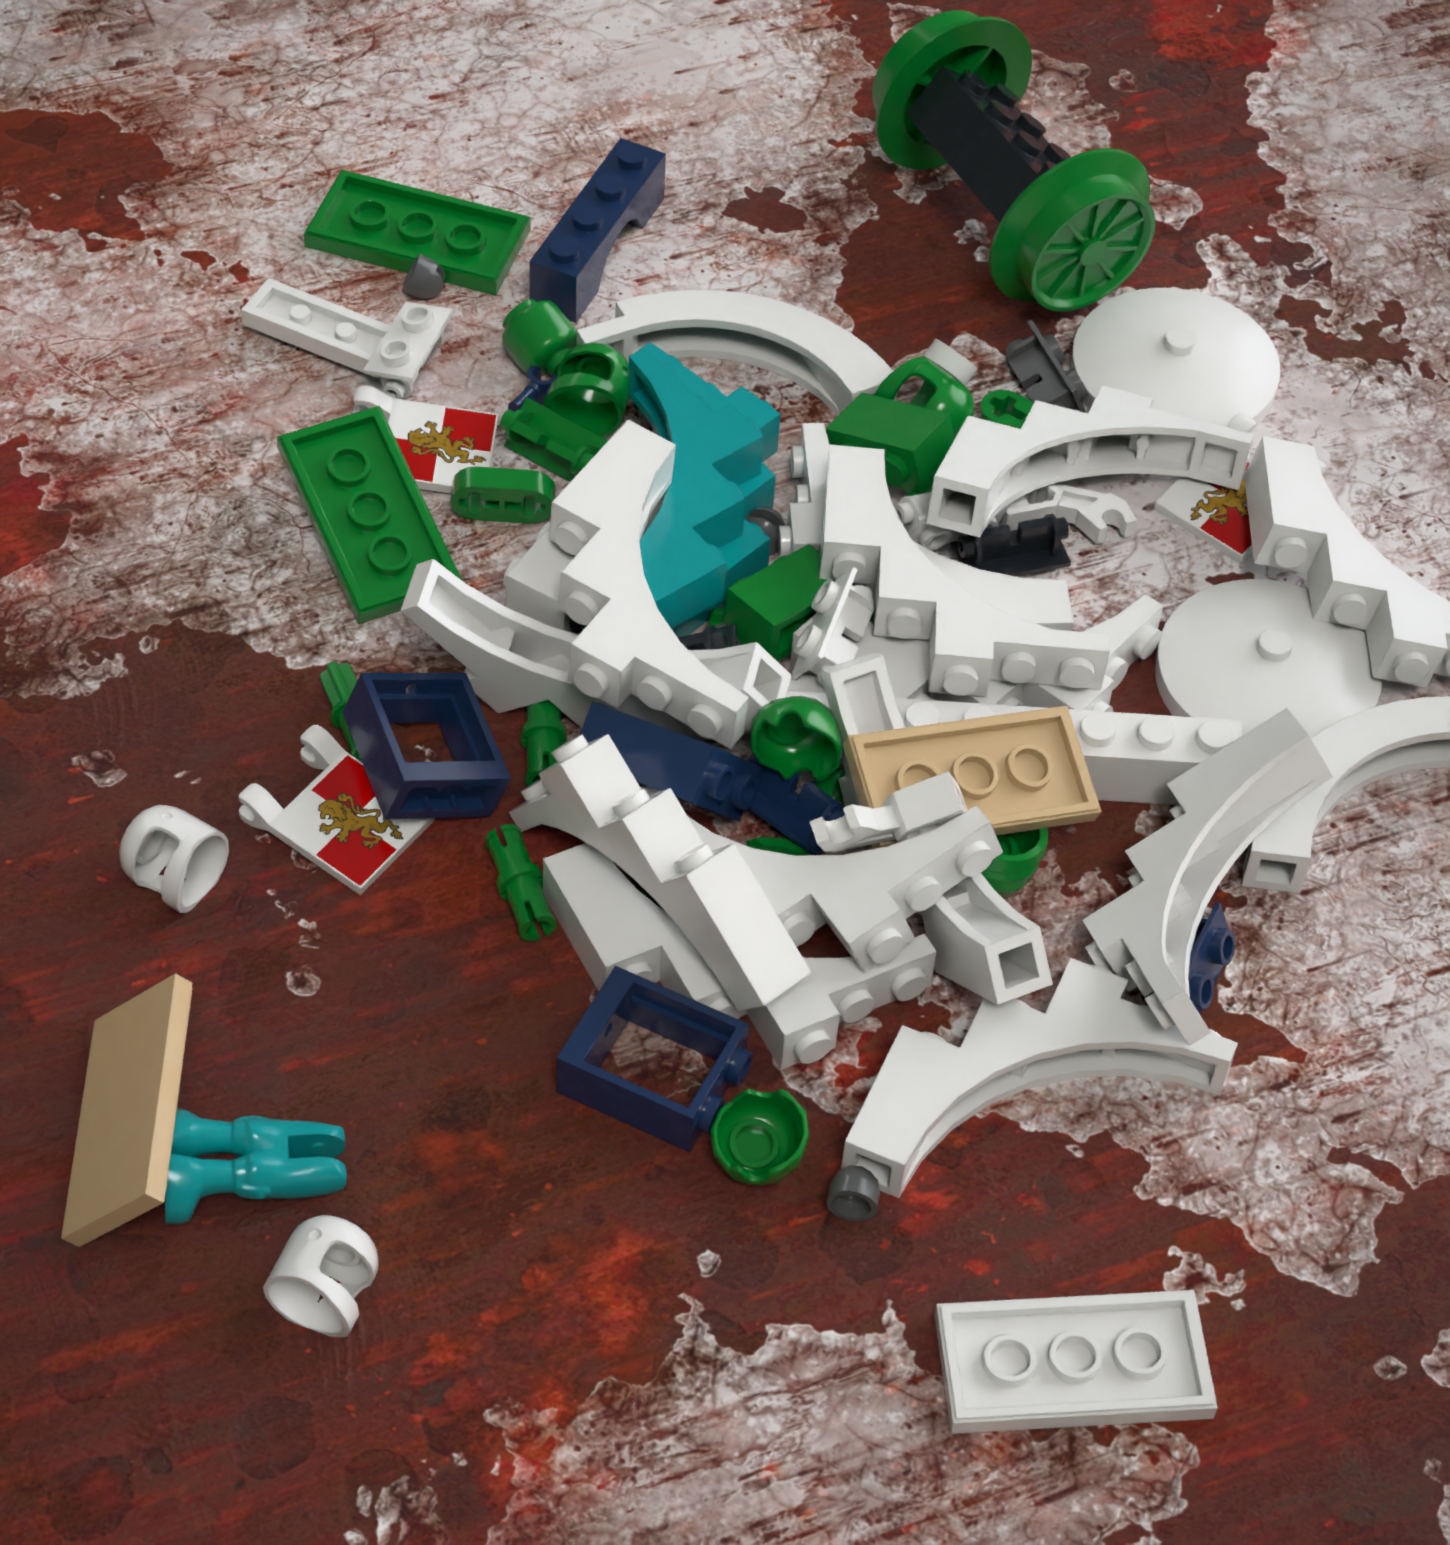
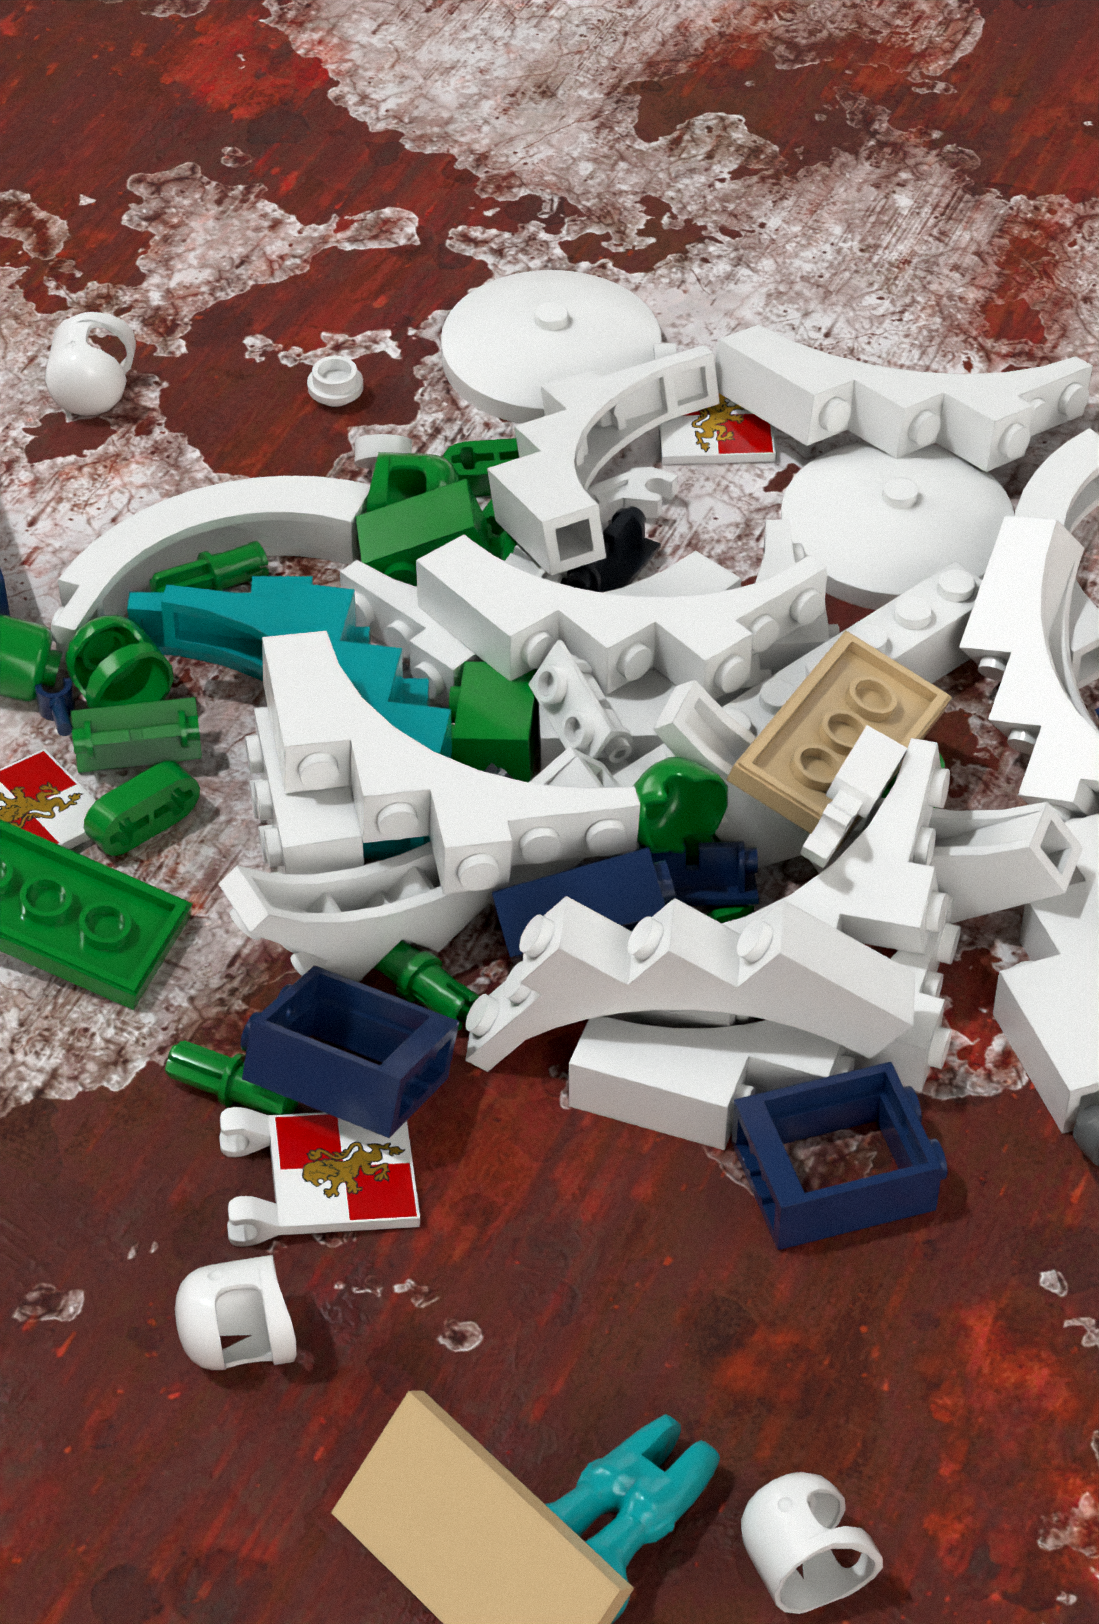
camera: 40 degrees left, 5 degrees down
green pin [484,824,557,941] -> none
green hair [710,1089,809,1186] -> none
green brick [872,10,1155,312] -> none
dark grey hinge [1006,319,1088,413] -> none
none -> white helmet [45,312,136,416]
none -> green axle [149,541,269,592]
none -> white plate [307,356,363,407]

